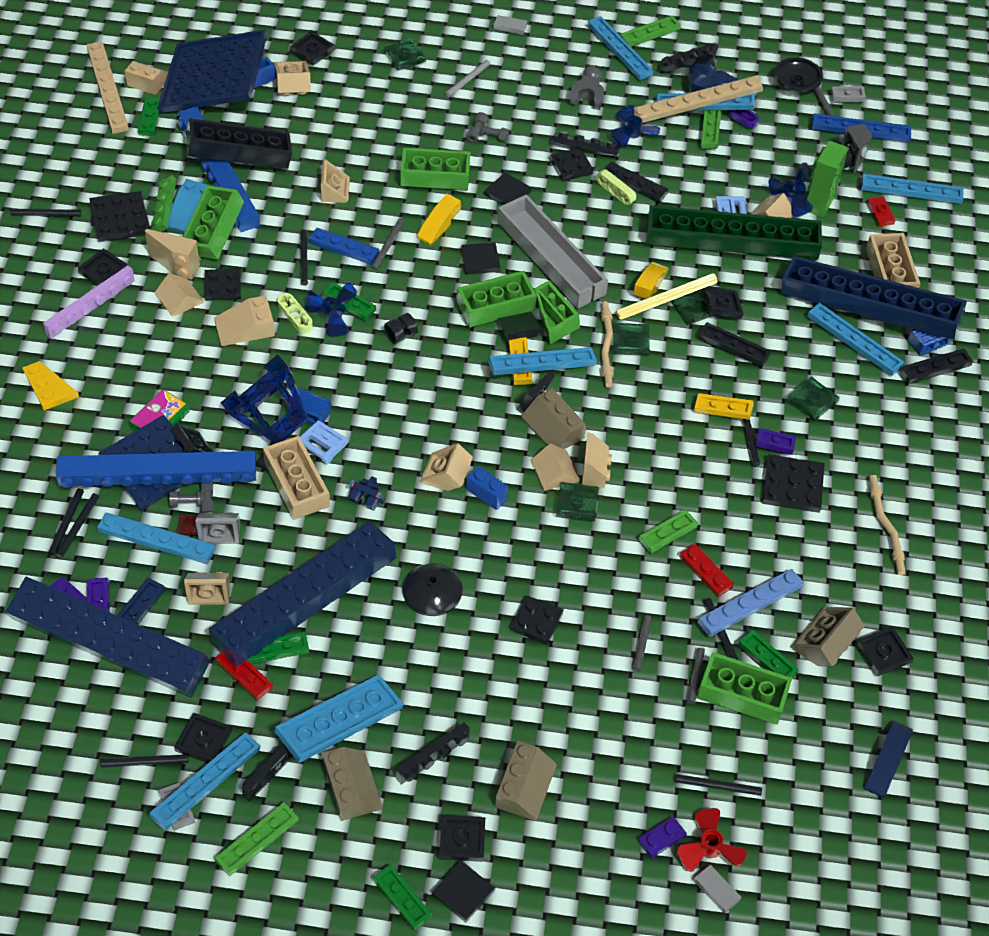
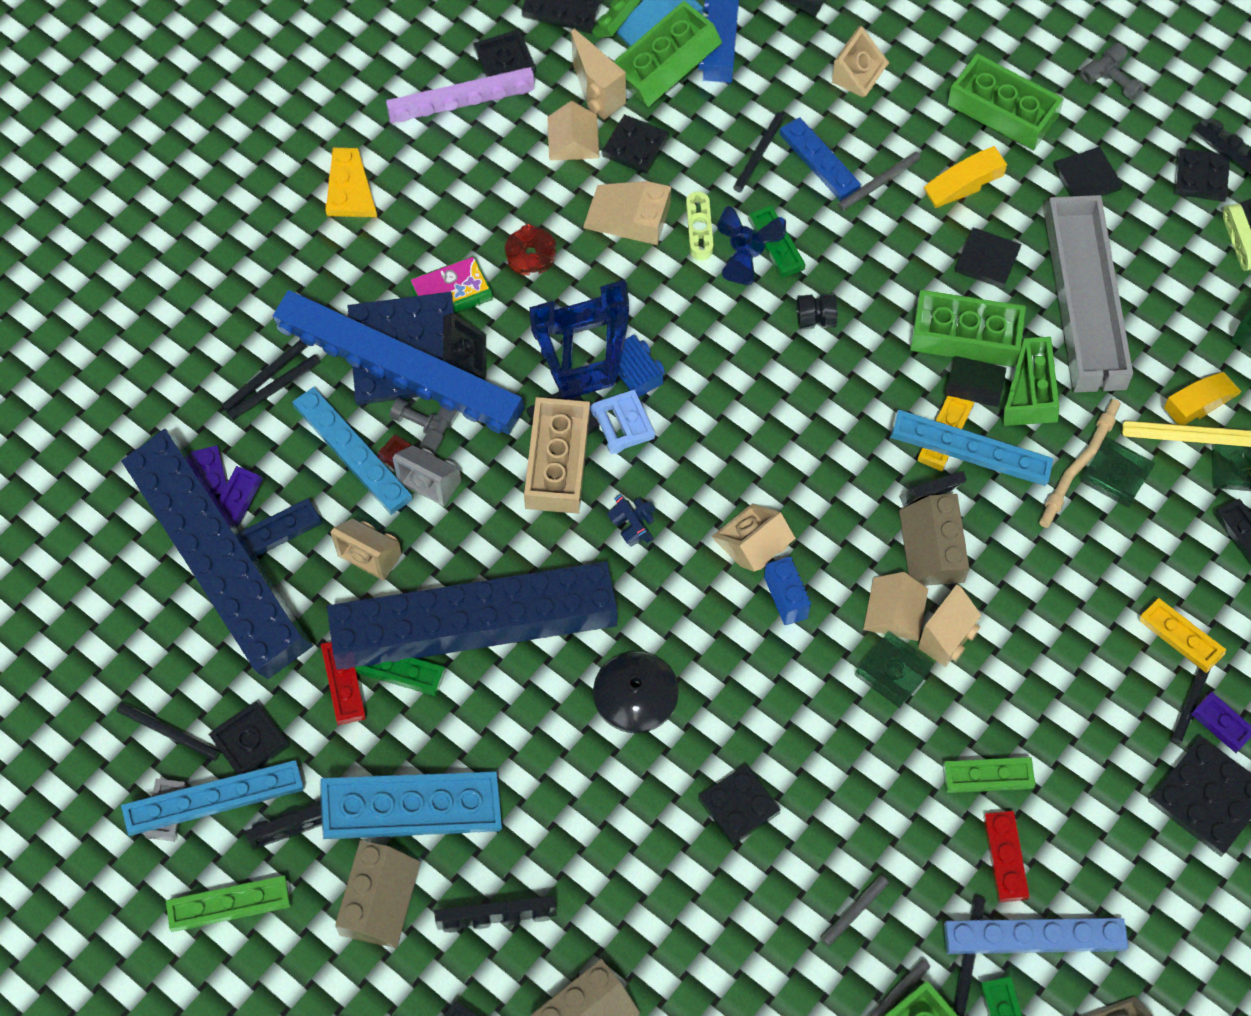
camera: 35 degrees right, 10 degrees up
none -> clear red plate [505,224,556,275]

